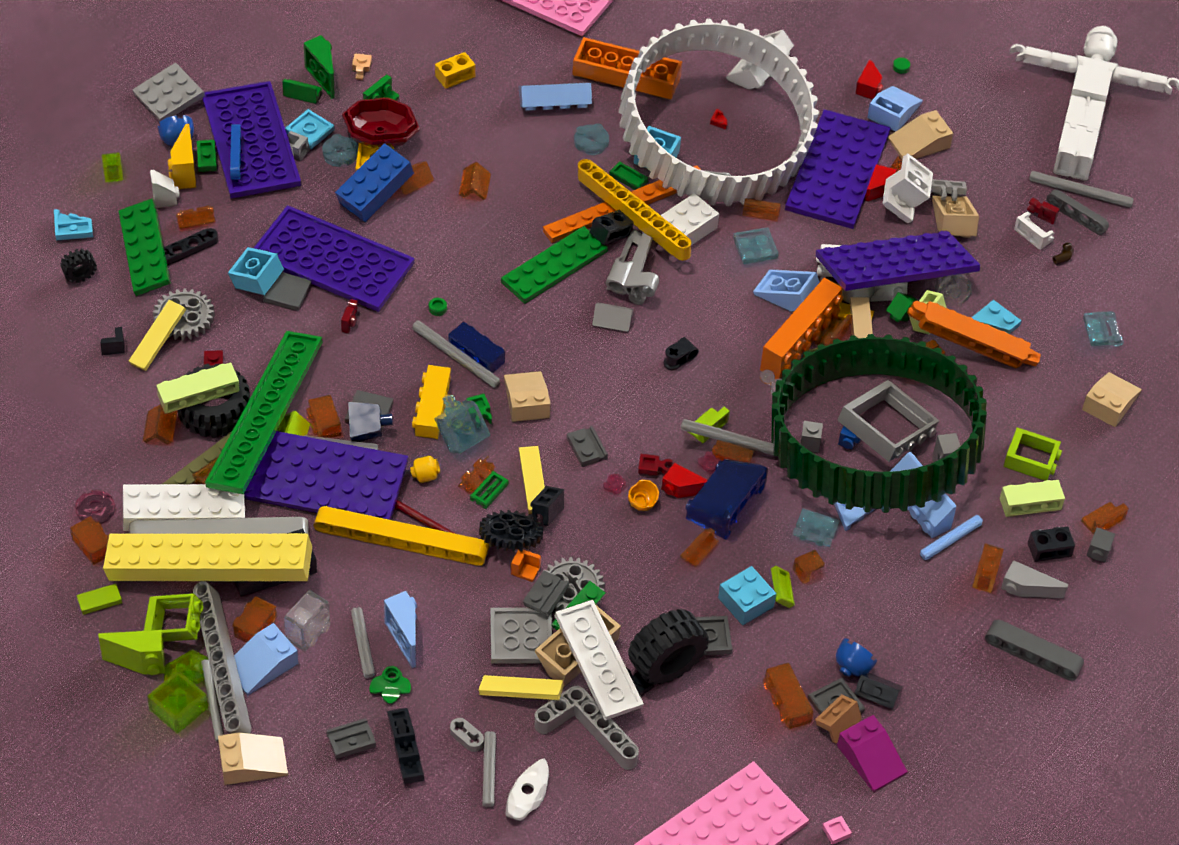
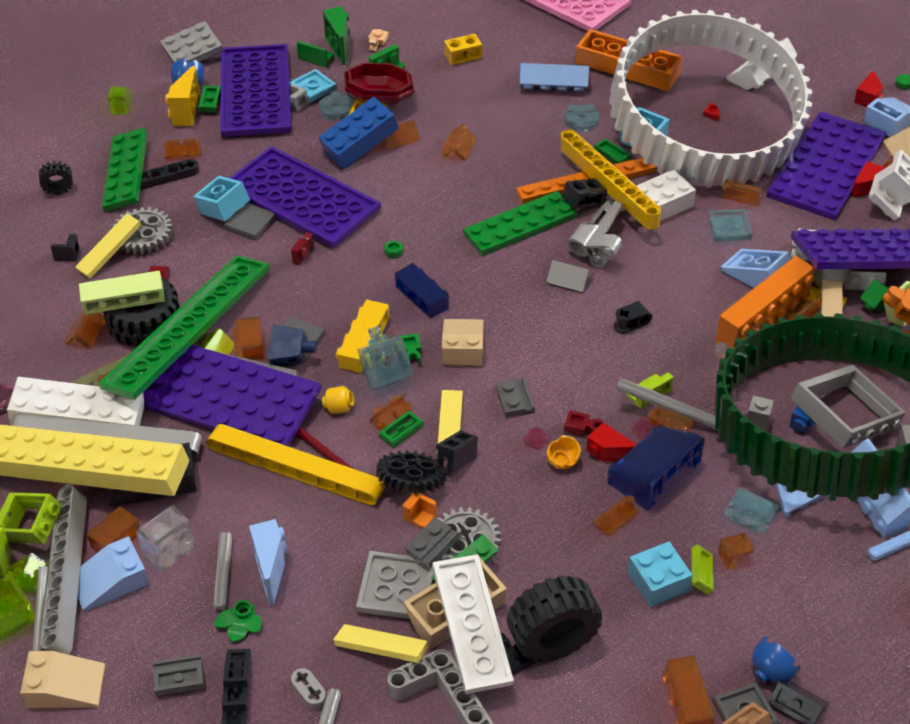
camera: 15 degrees right, 5 degrees down
medium azure wing [54,209,93,240] -> none
white slope [150,170,180,208] -> none
blue beam [230,124,241,180] -> none
light grey axle [412,320,500,388] -> none
dark grey plate [695,616,732,655] -> none

